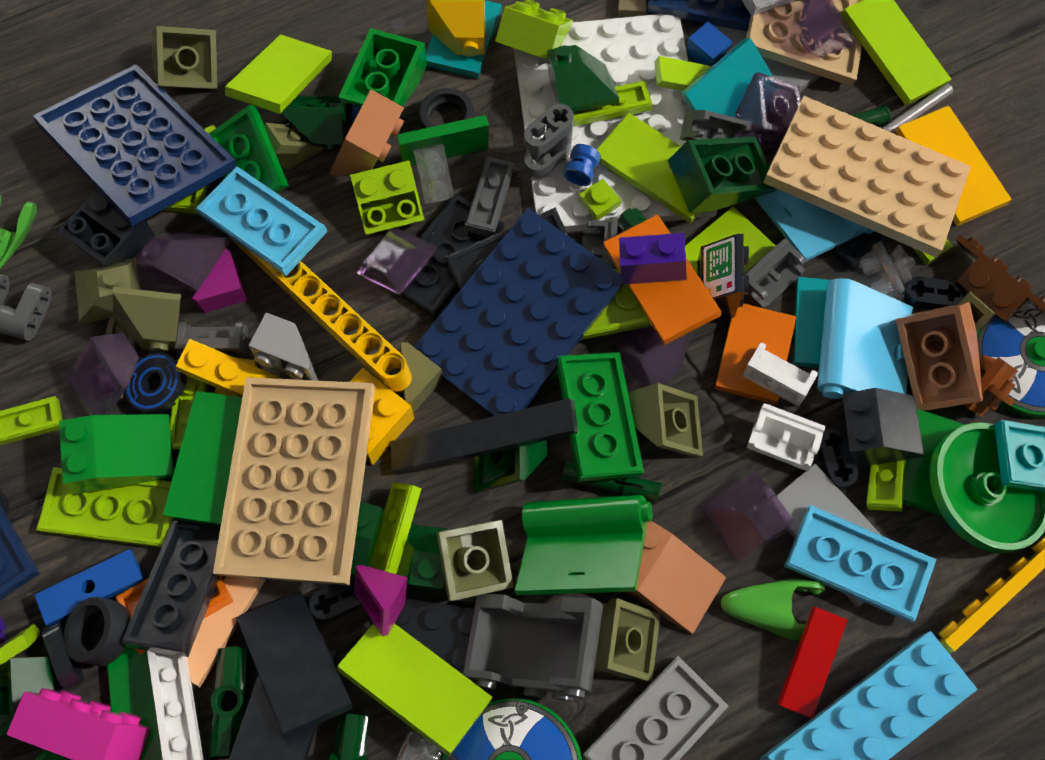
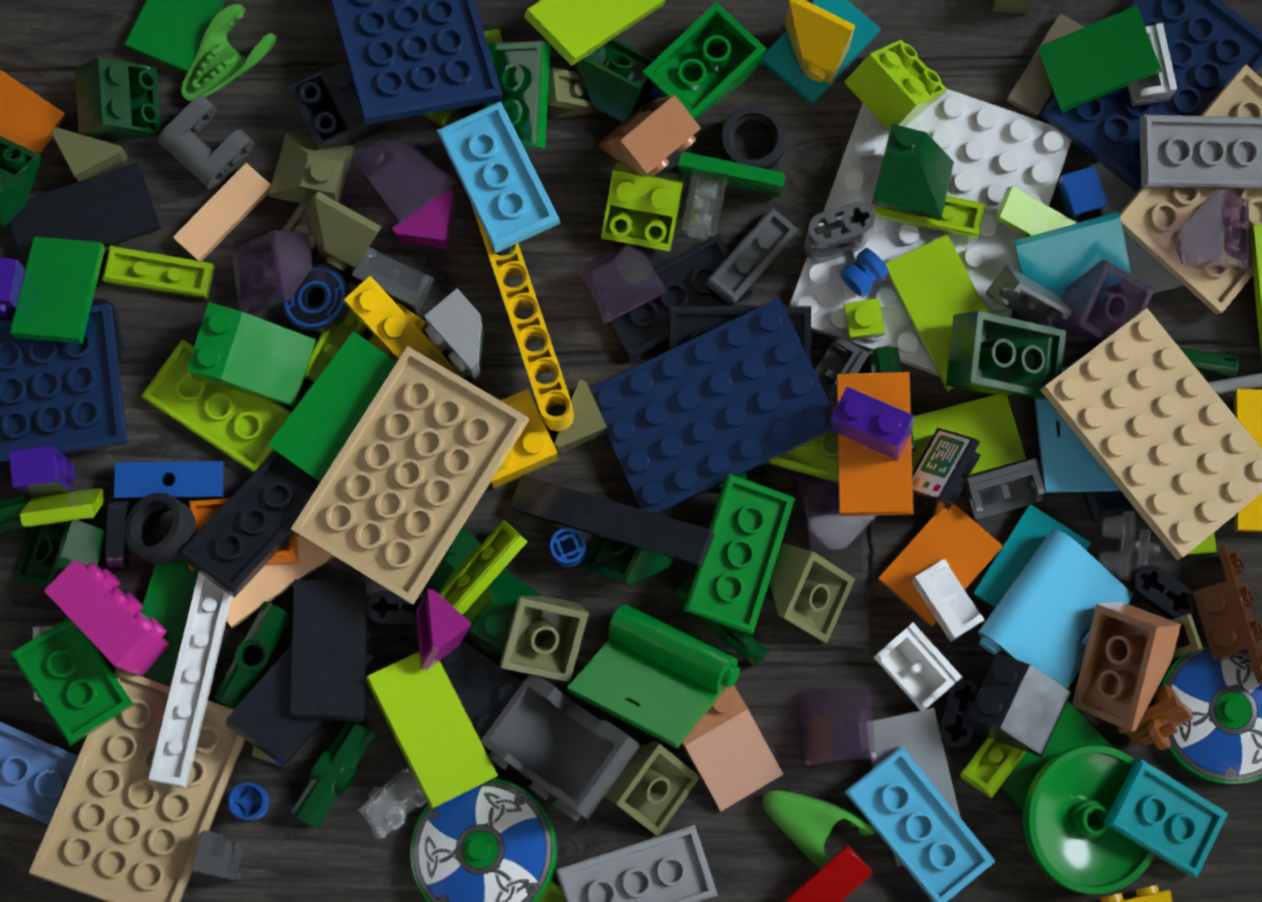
camera: 25 degrees right, 10 degrees up
none -> light nougat tile [173,163,271,261]
none -> blue wheel [550,528,586,568]

